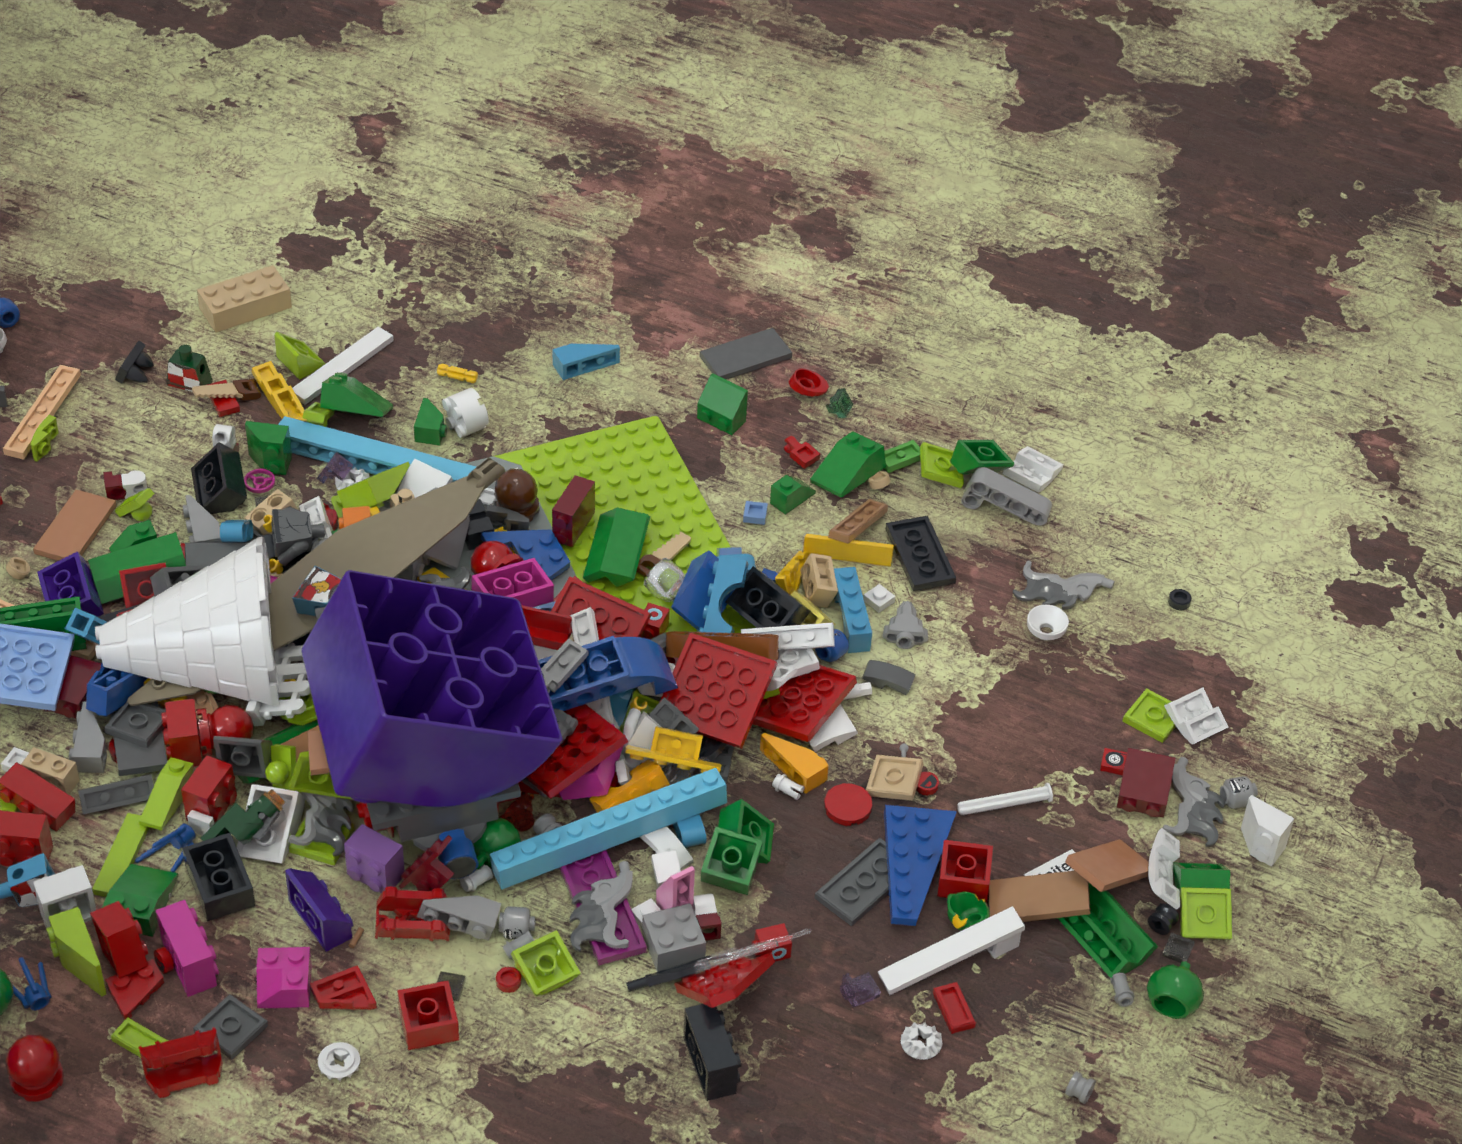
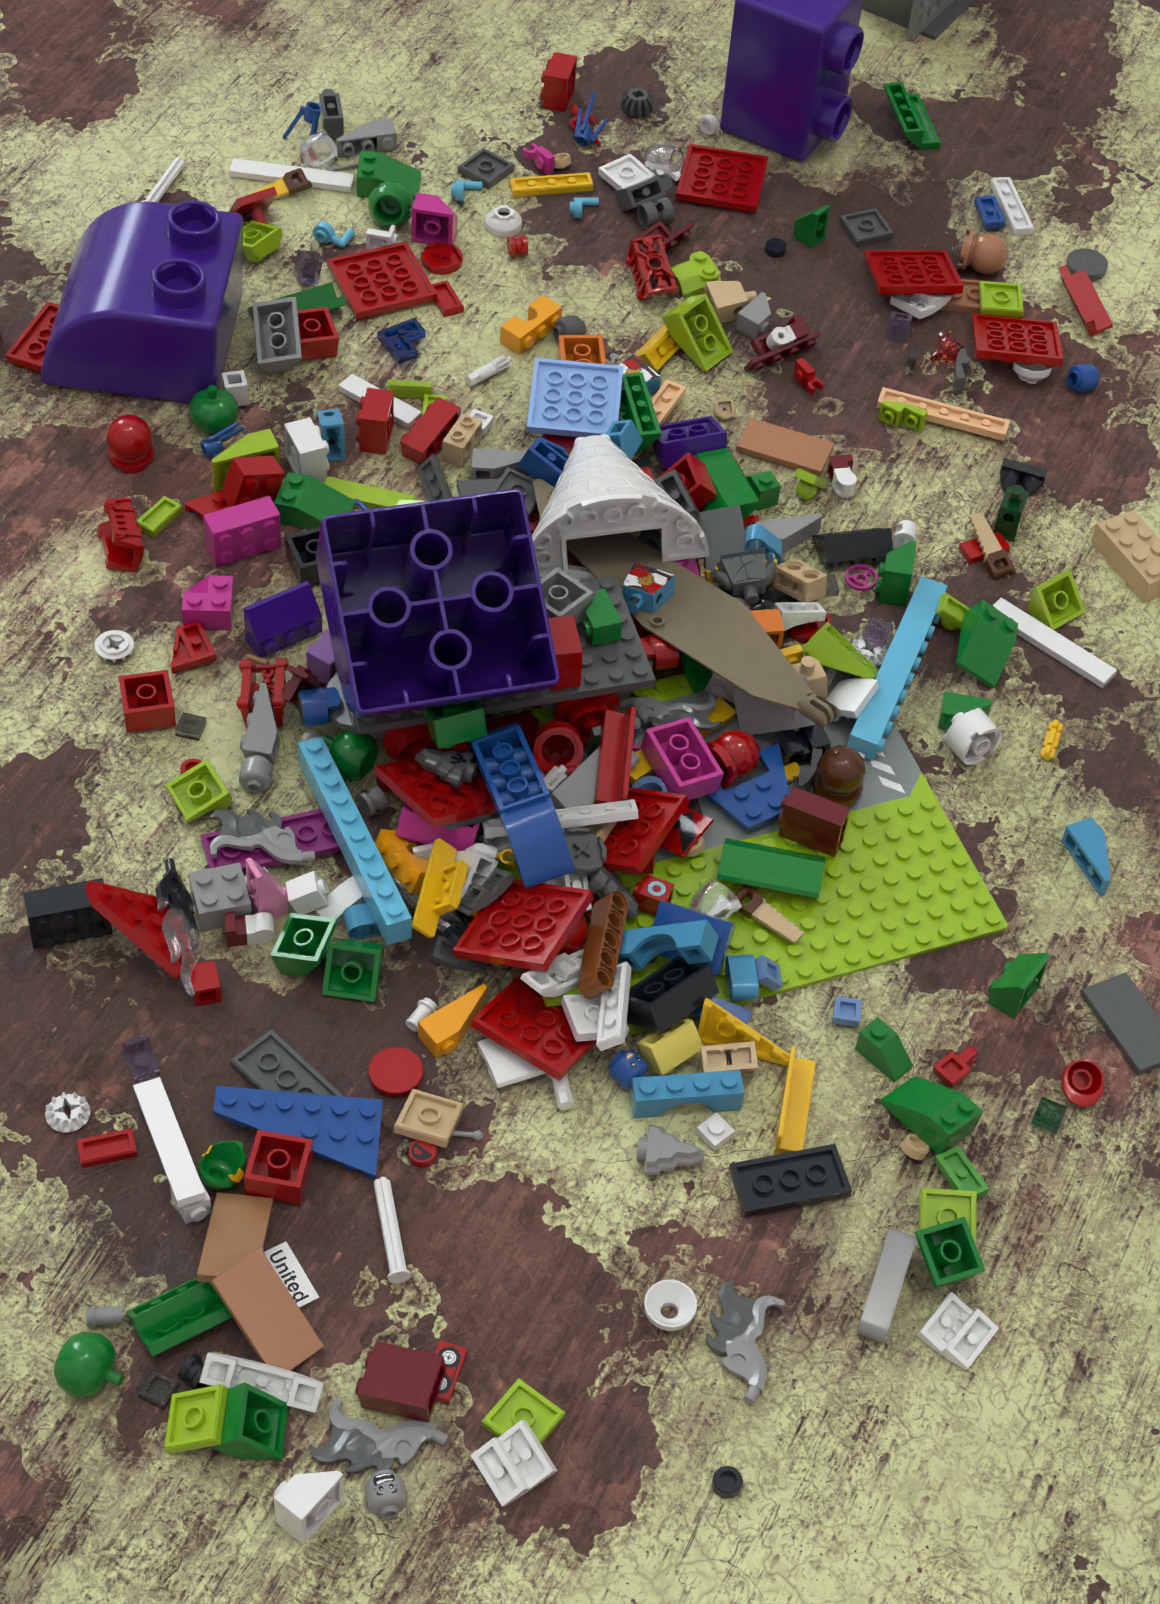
camera: 90 degrees right, 5 degrees up
dark grey tile [193,994,268,1060] -> none
yellow slope [252,361,307,422] -> none
light grey pin [502,931,534,959] -> none
light grey hinge [541,639,589,693] -> none
medium nougat tile [828,499,888,544] -> none
dark grey slope [862,660,916,695] -> none

